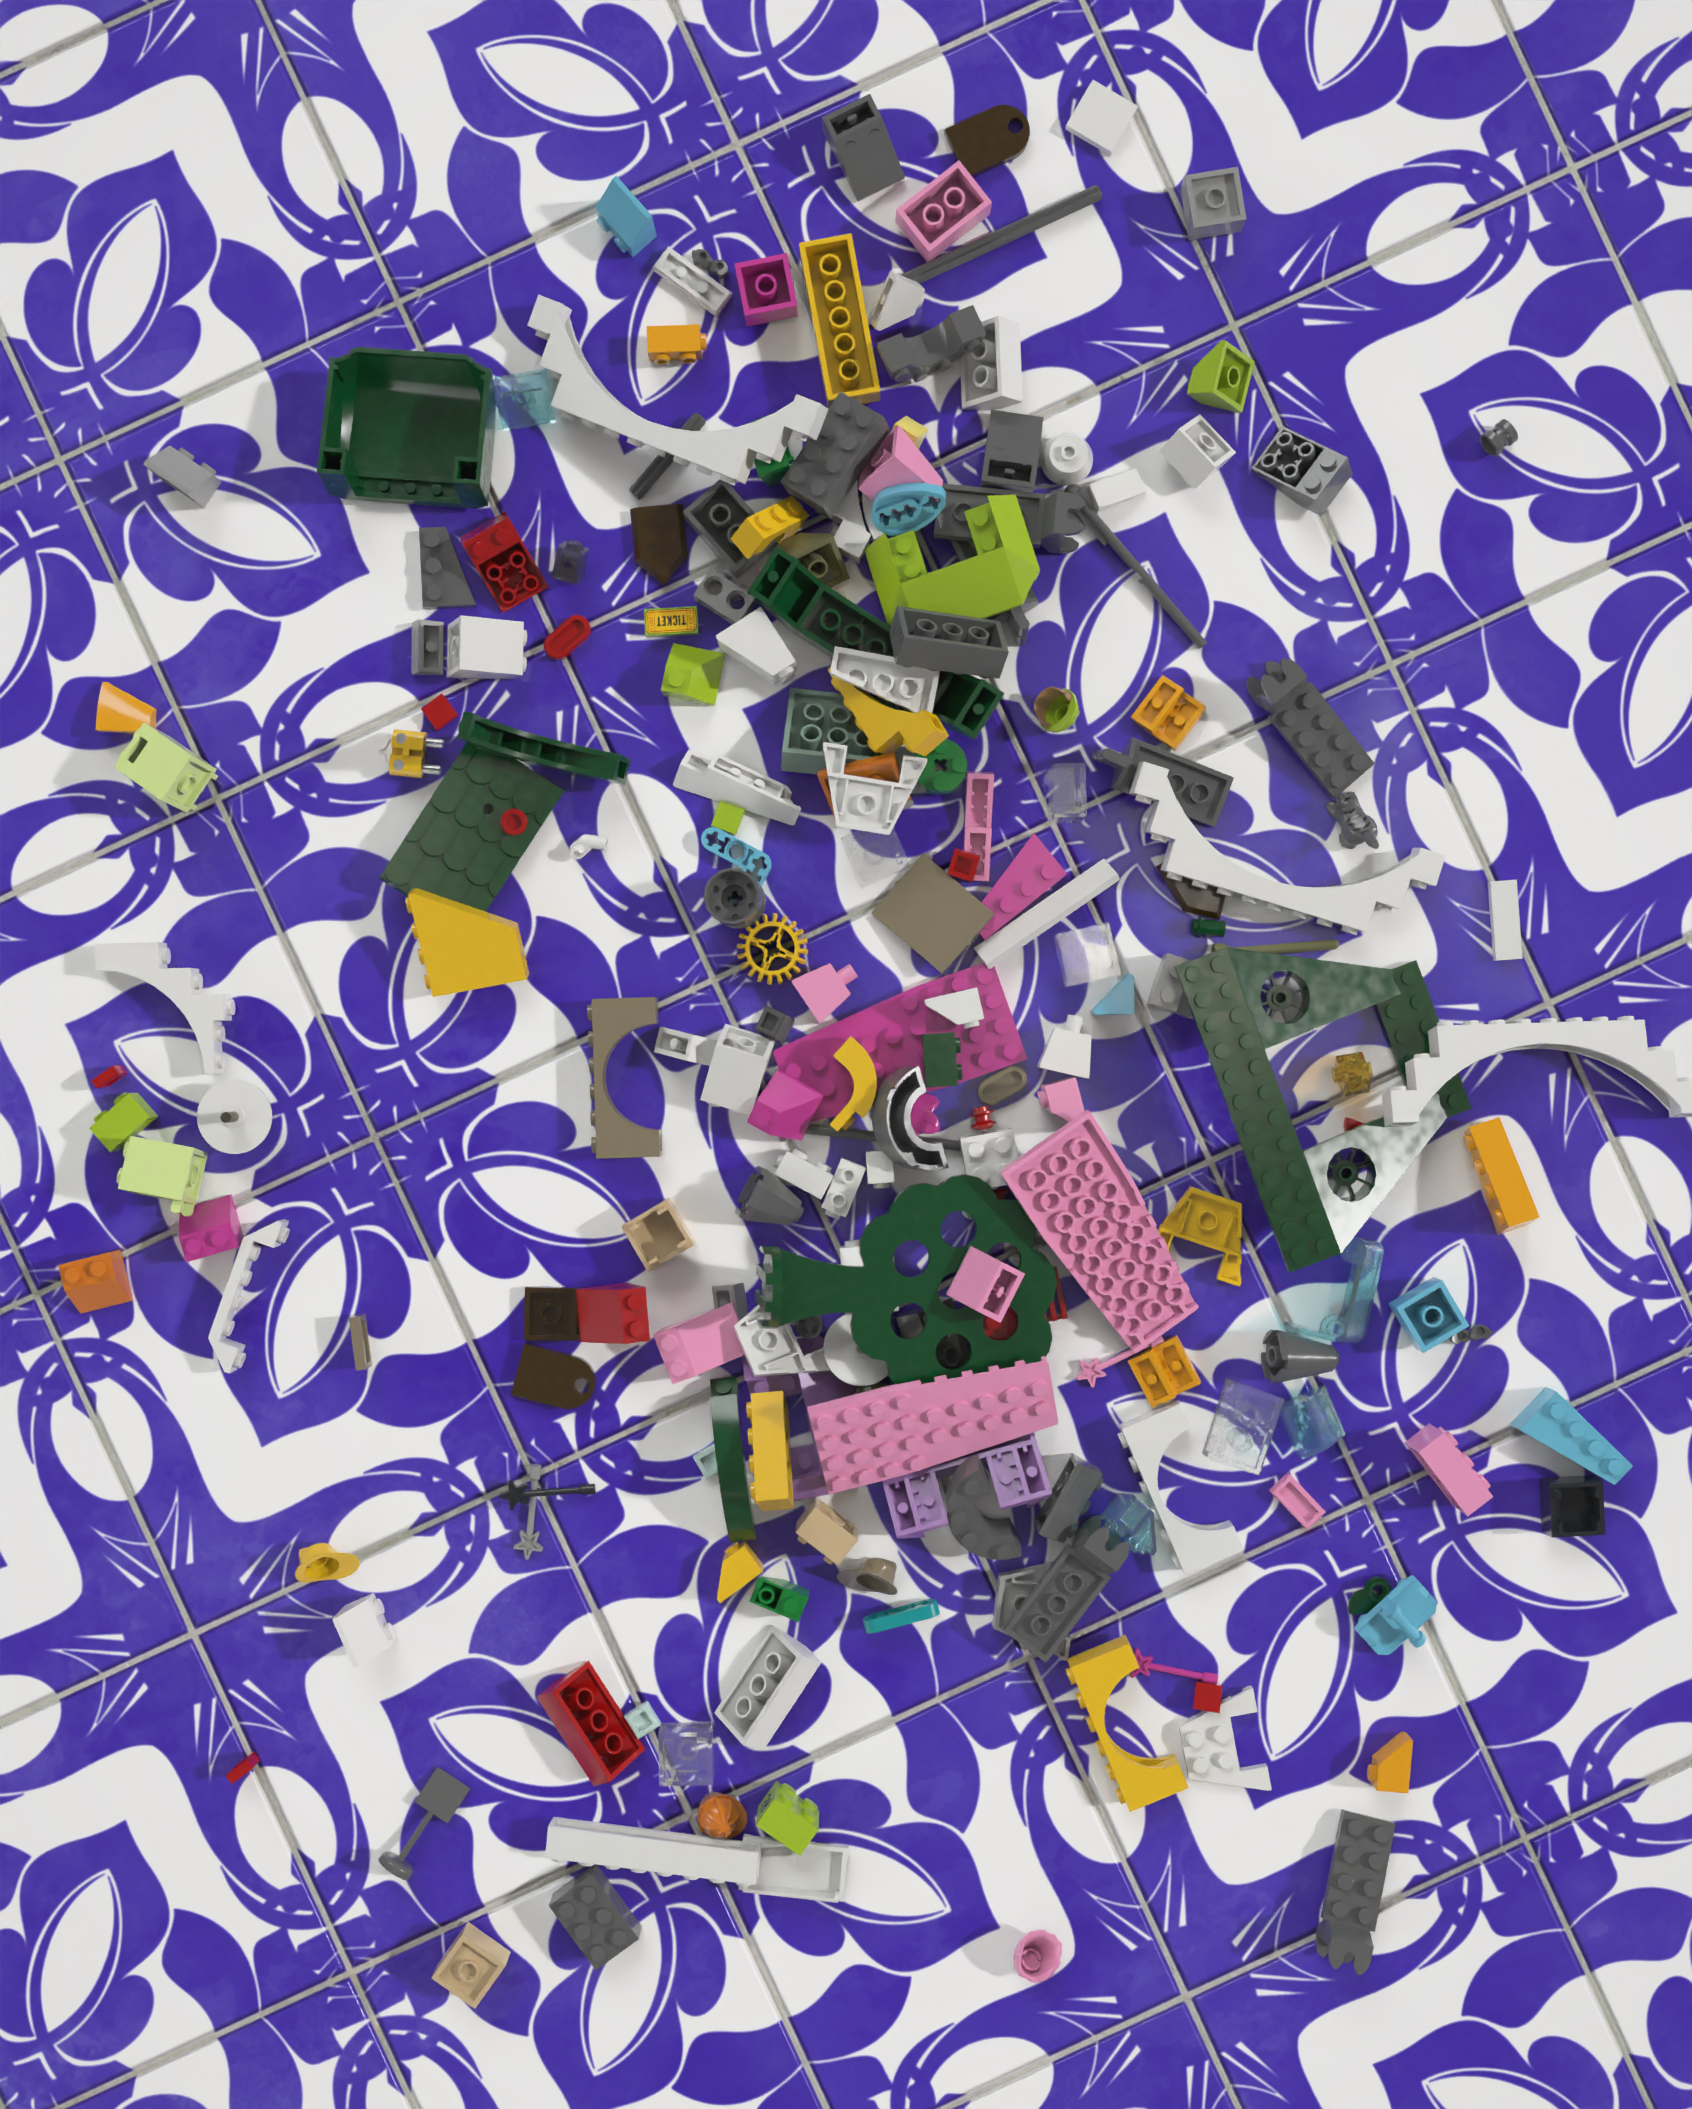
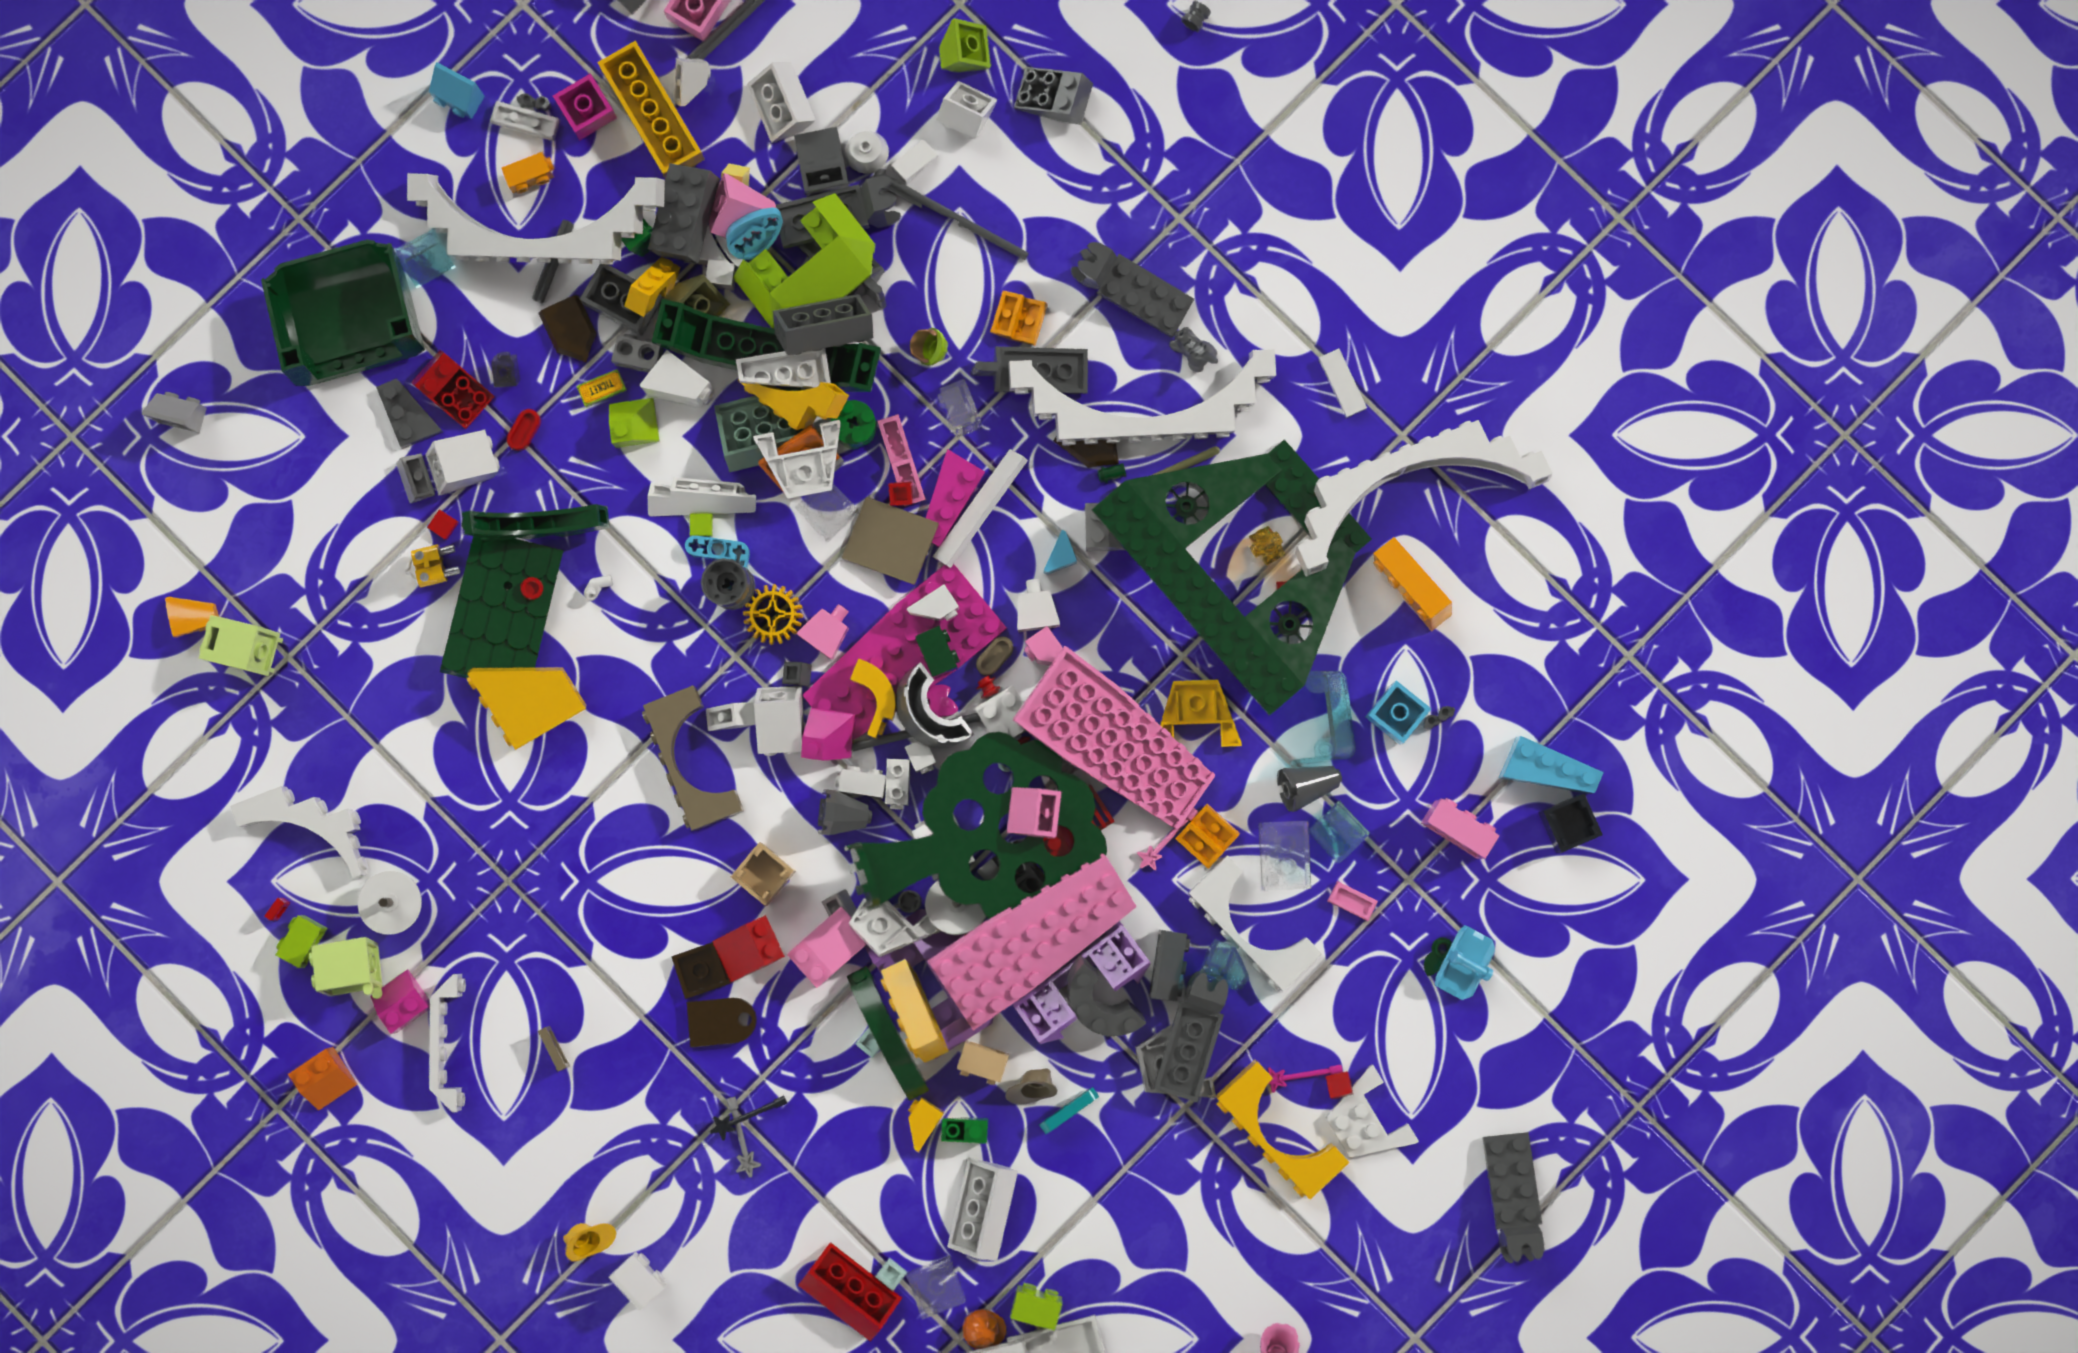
camera: 20 degrees left, 5 degrees down
dark grey brick [877,305,986,382] -> none
clear container [1054,922,1121,987] -> none
light orange slope [1367,1732,1413,1793] -> none

